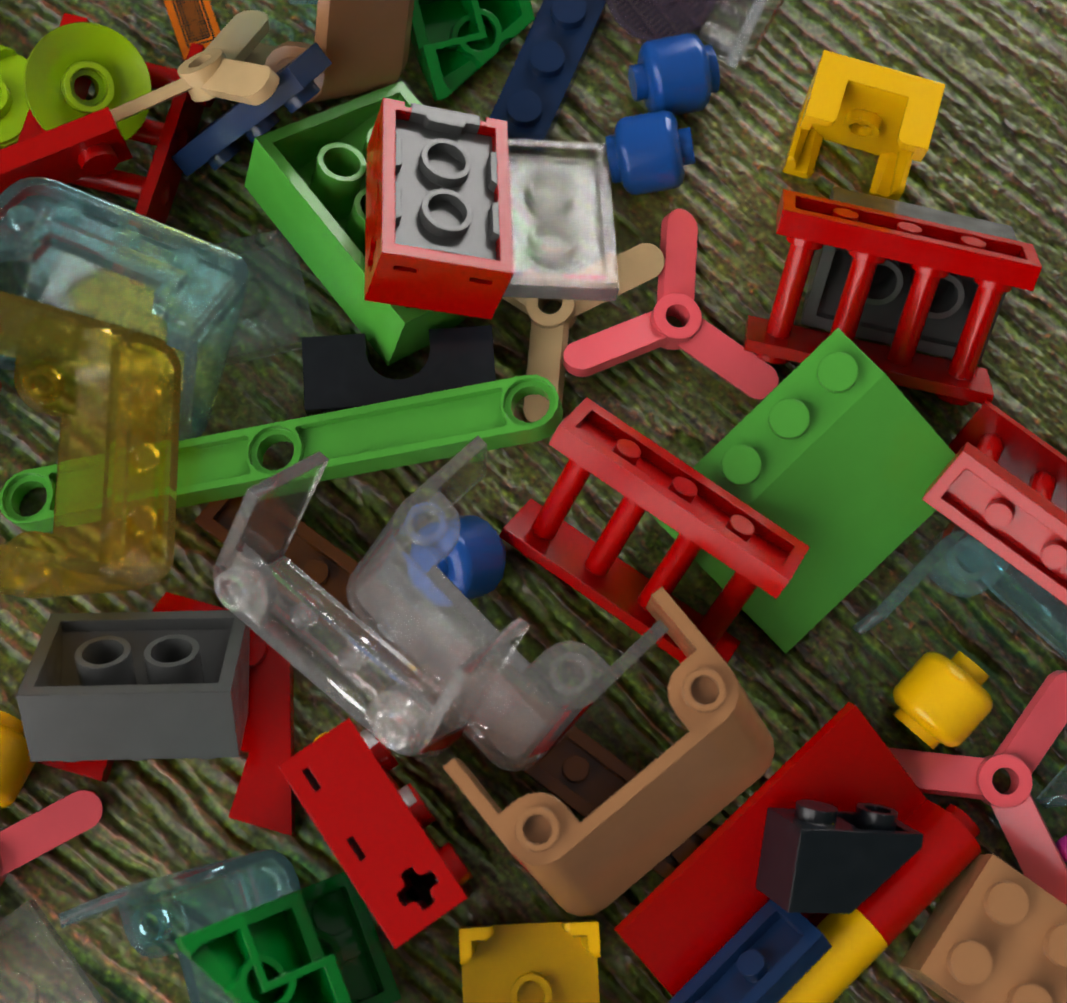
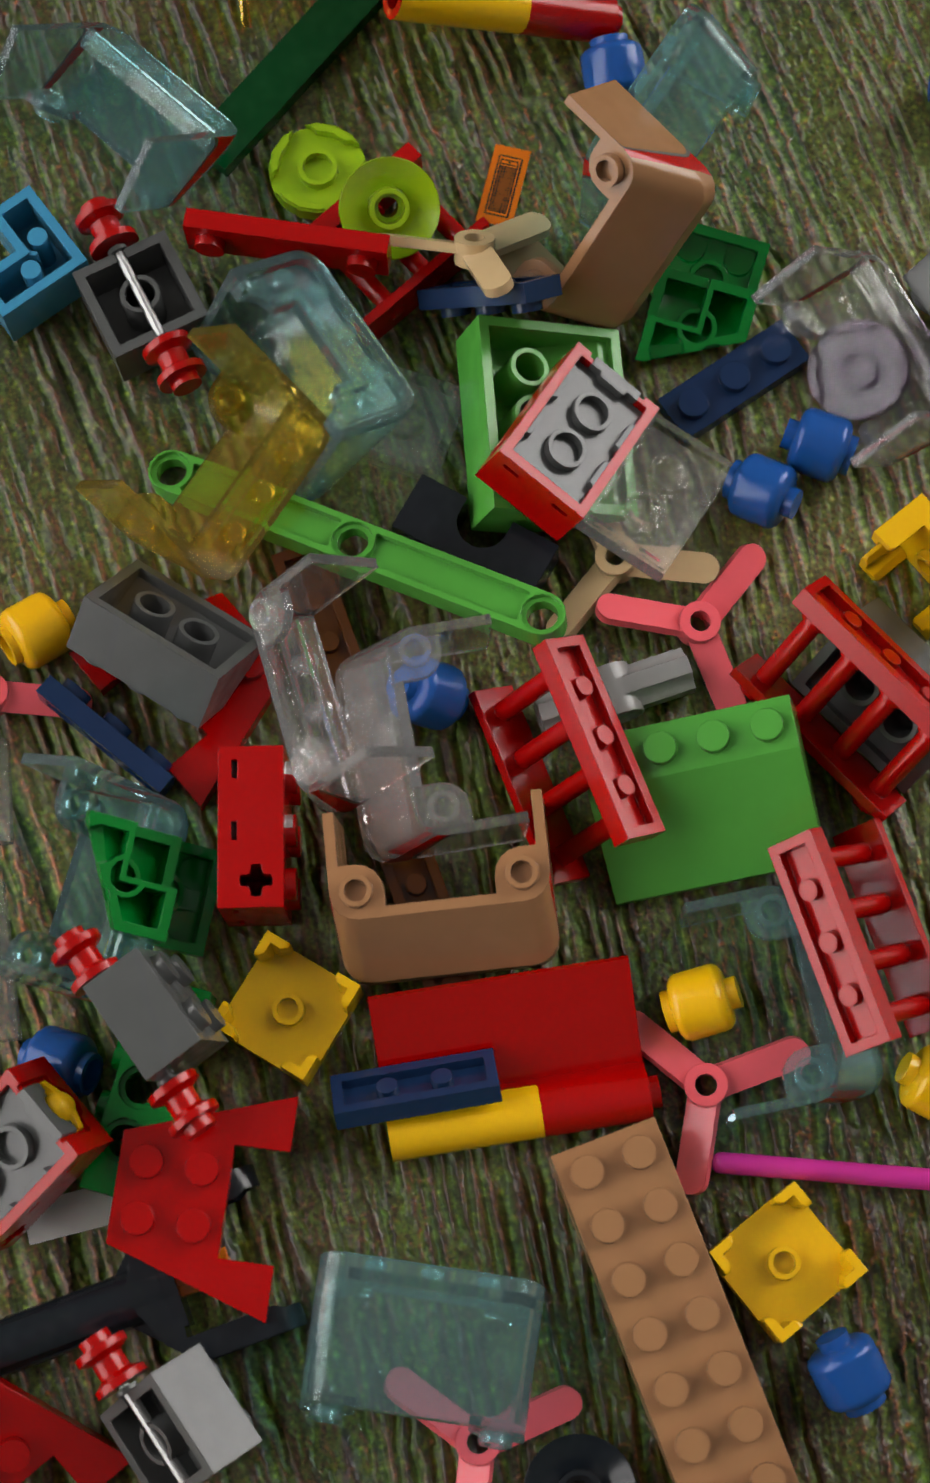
camera: 40 degrees right, 0 degrees up
black slope [755,800,924,914] -> none
none -> dark blue plate [36,675,175,796]
none -> light grey piece [533,647,696,733]

